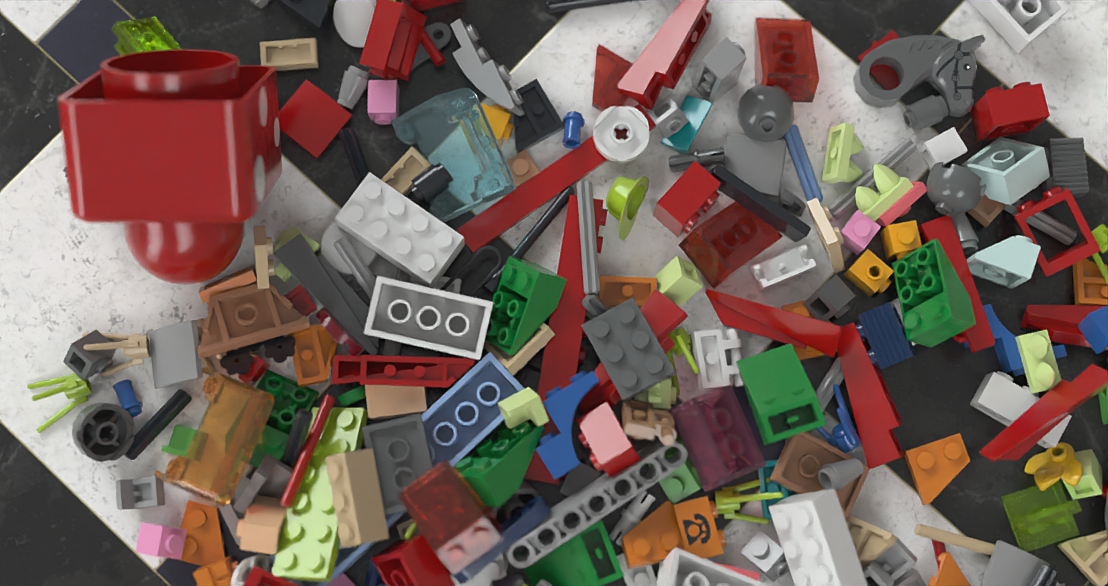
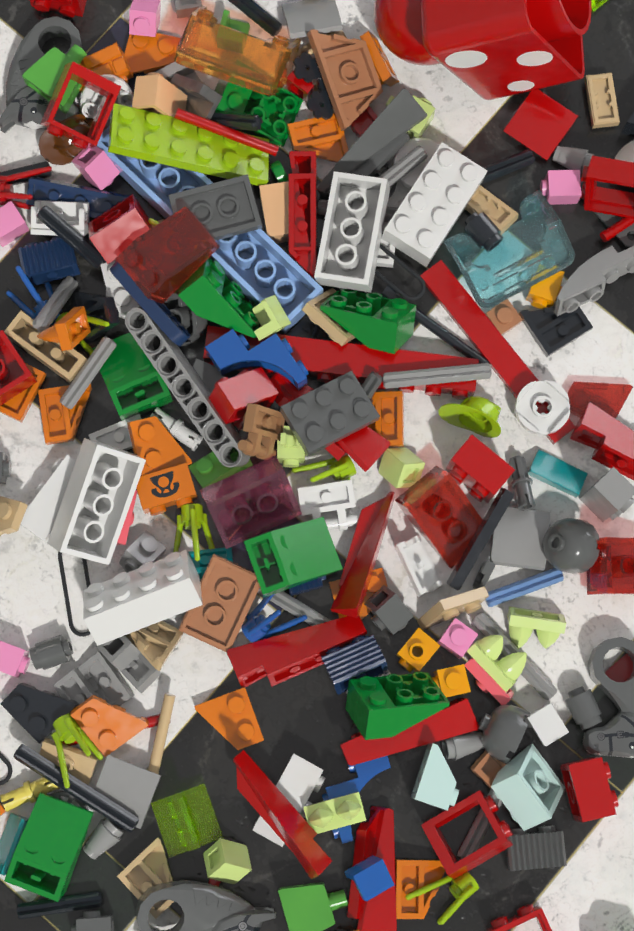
camera: 85 degrees right, 0 degrees up
tan wing [253,225,275,289] -> none
dark red tile [316,307,364,356] -> none
tan brick [326,448,389,548] -> none
blue pin [562,111,585,149] -> none
light grey bracket [647,95,689,138] -> none
light grey cone [818,458,864,492] -> none
yellow plate [1024,442,1083,491] -> none

